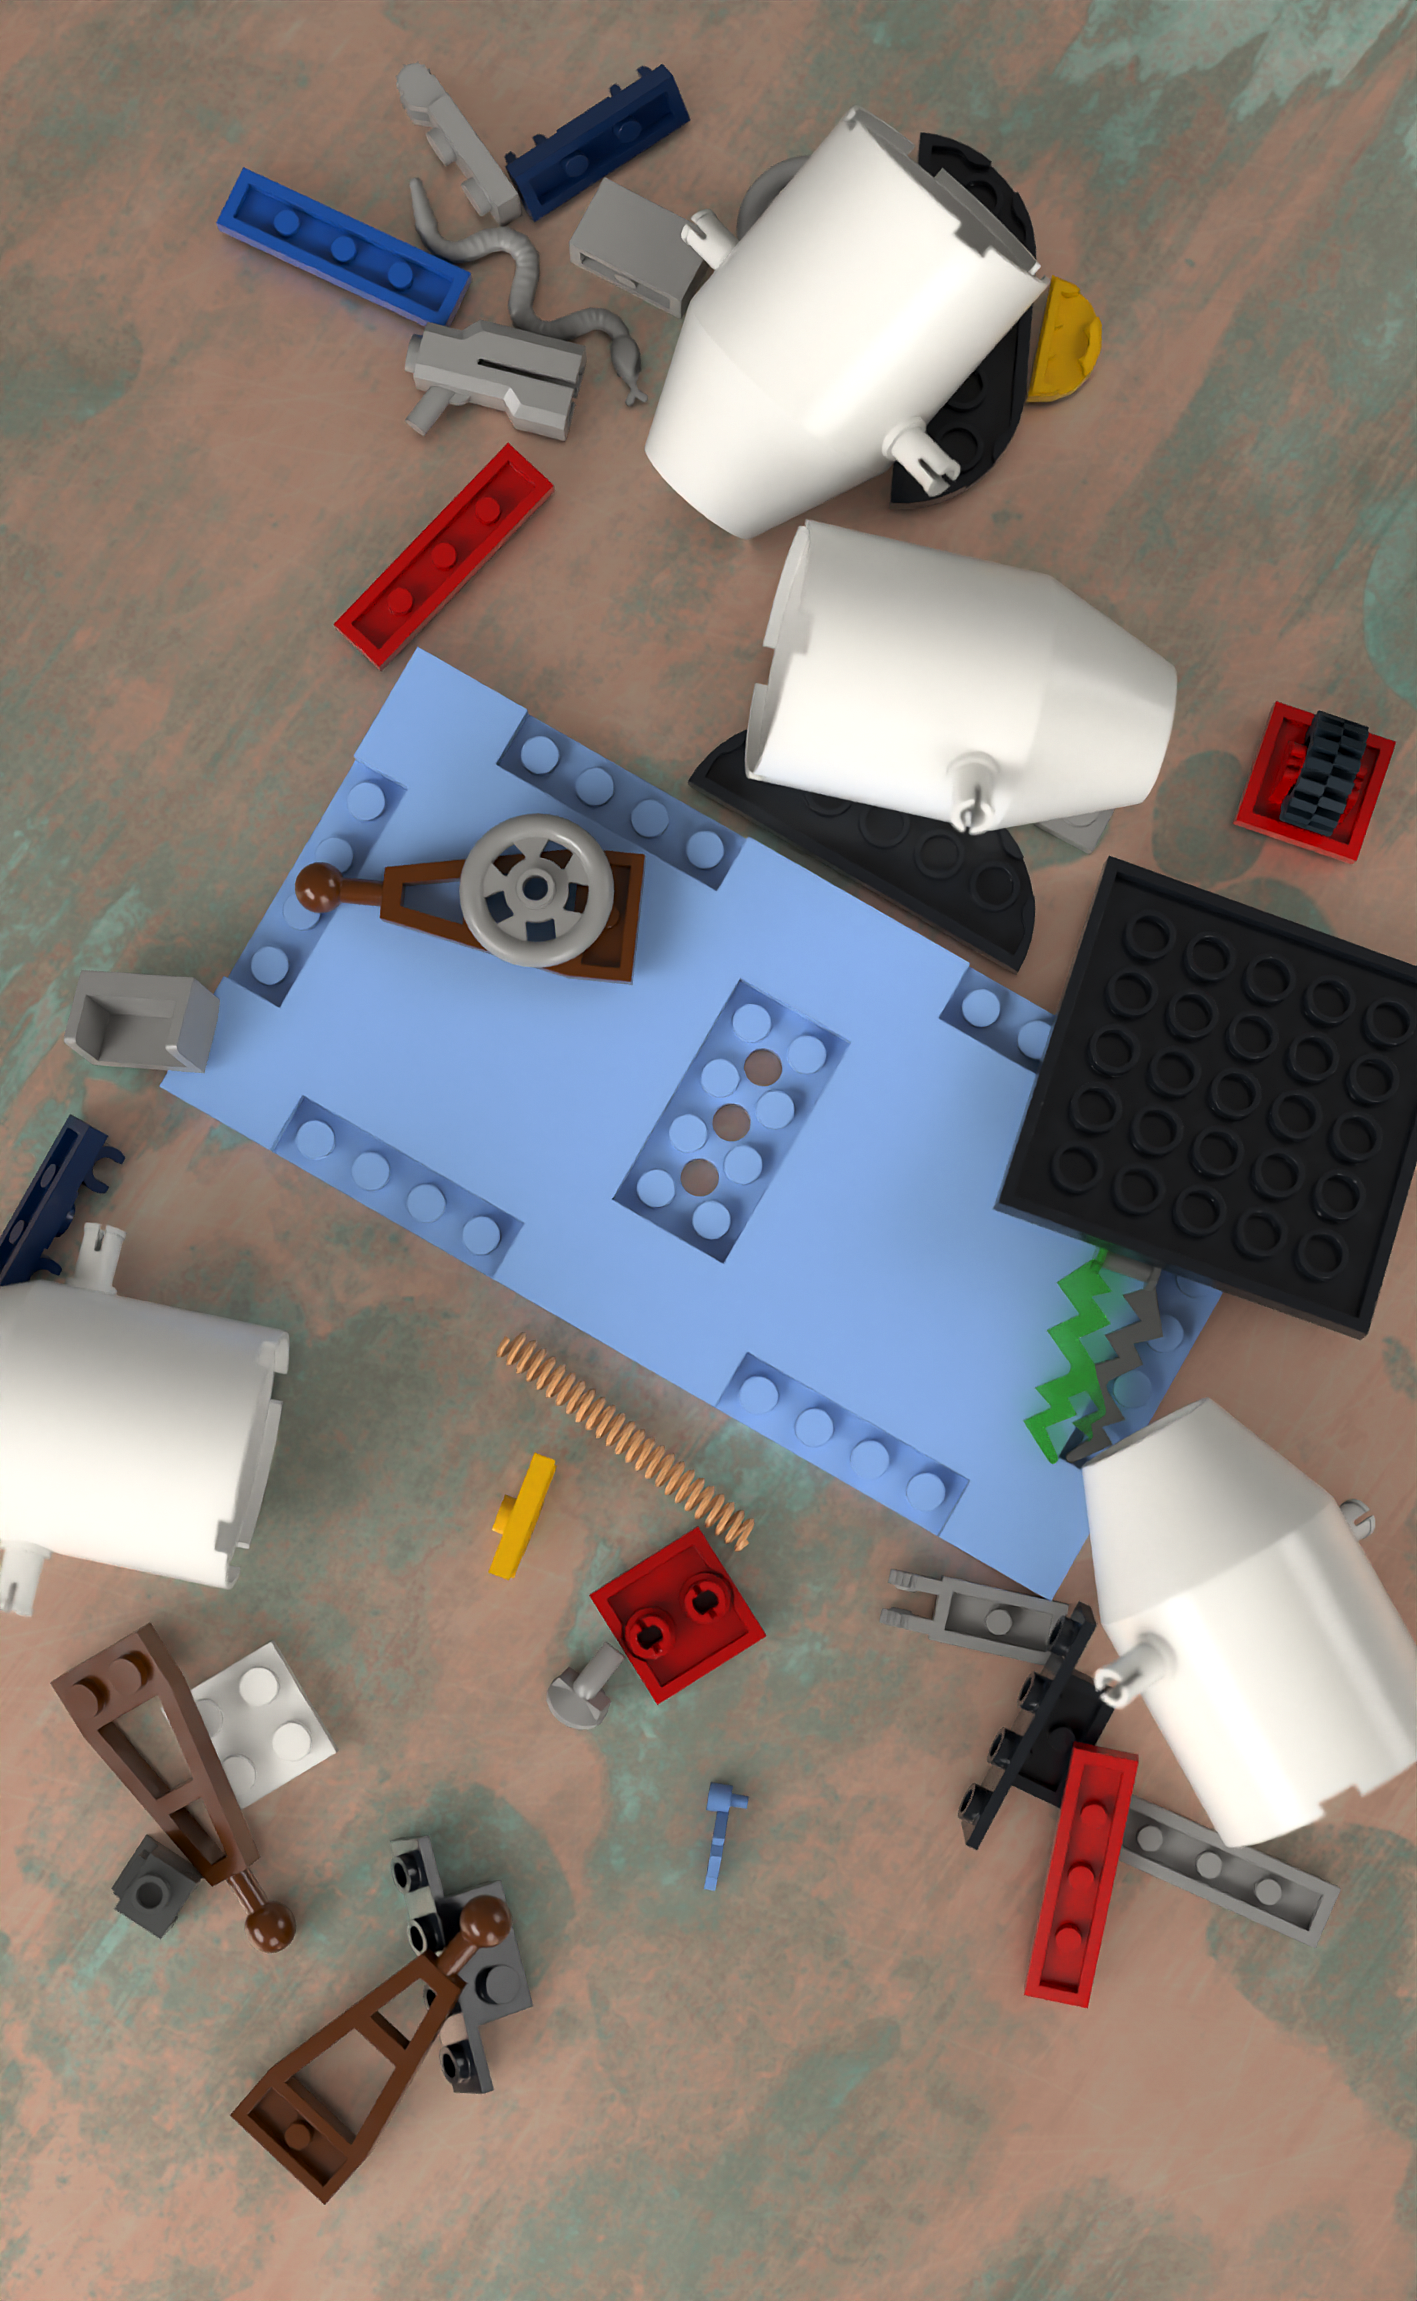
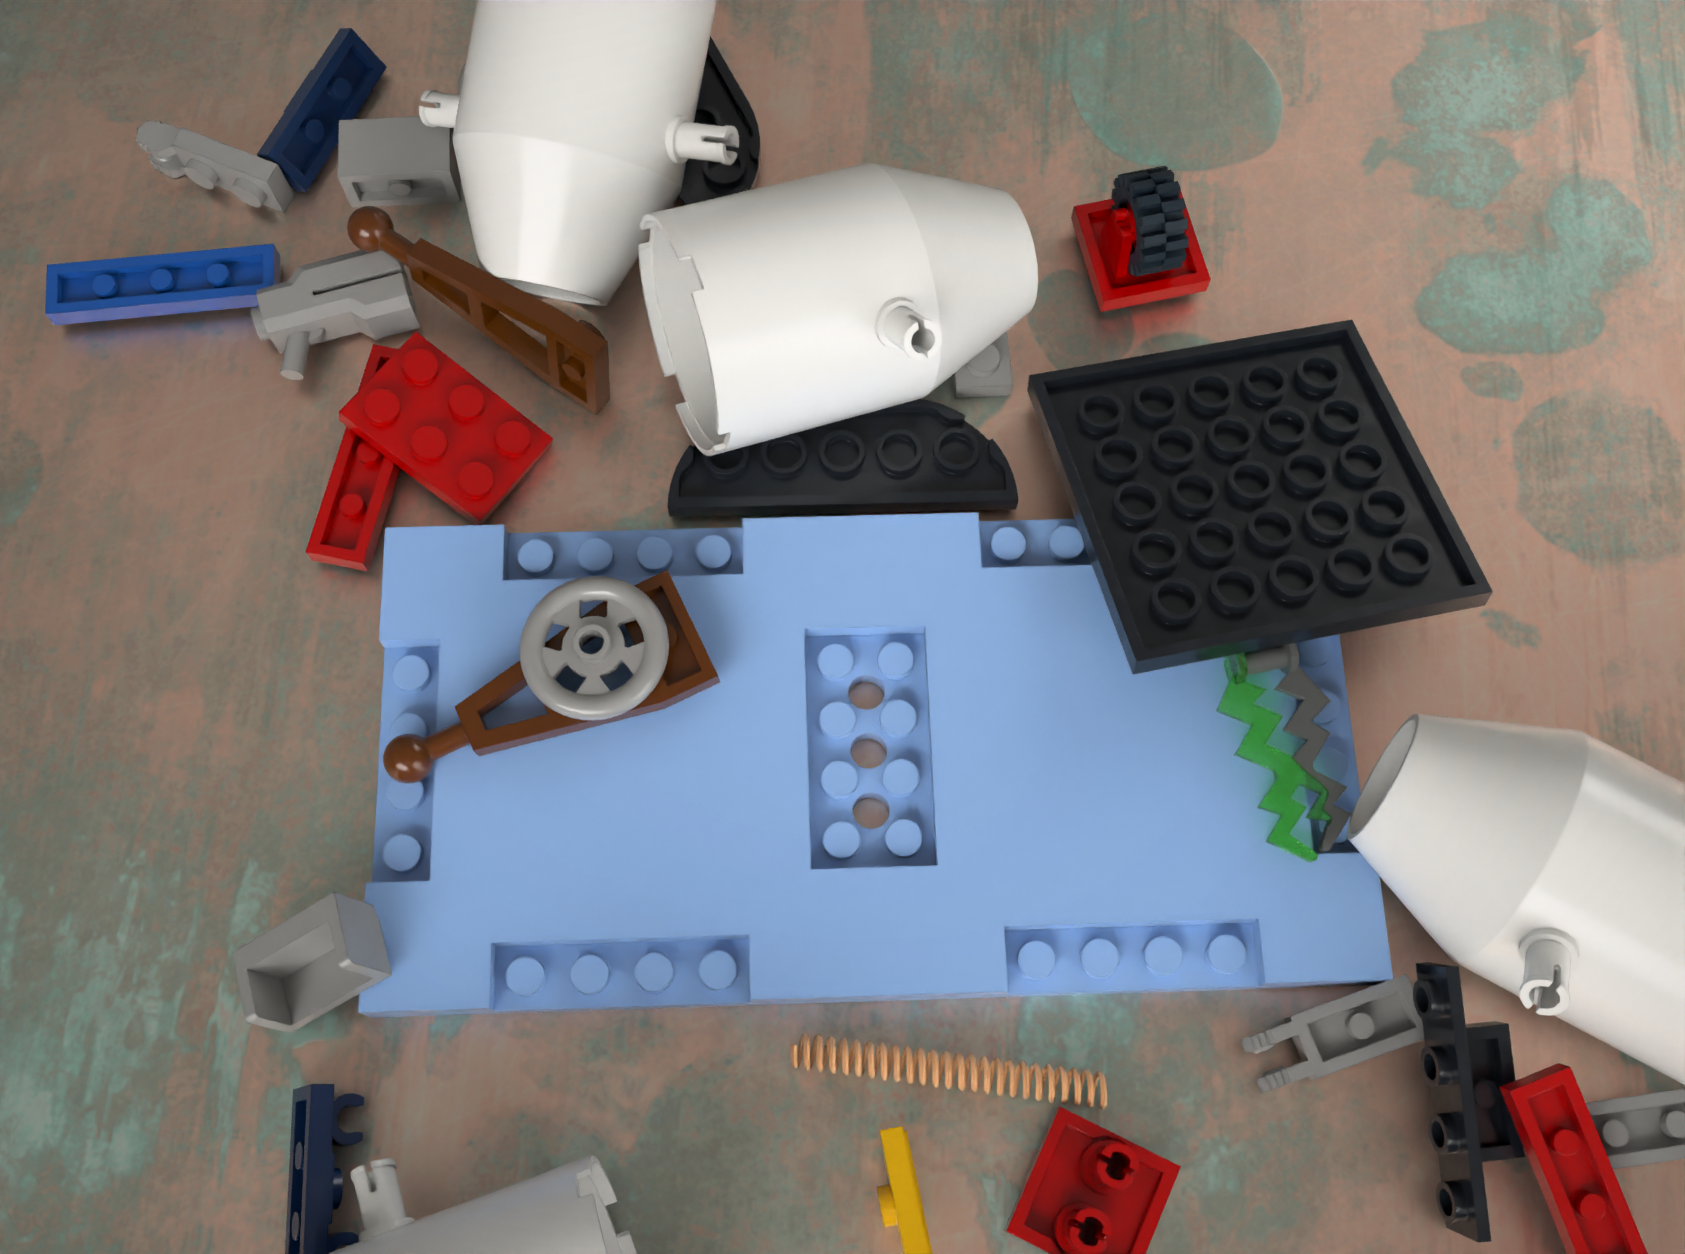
camera: 30 degrees left, 15 degrees down
light grey animal [409,177,648,406] -> none
yellow plate [1026,275,1102,402] -> none
none -> red plate [339,331,553,525]
none -> reddish brown plate [347,206,610,415]

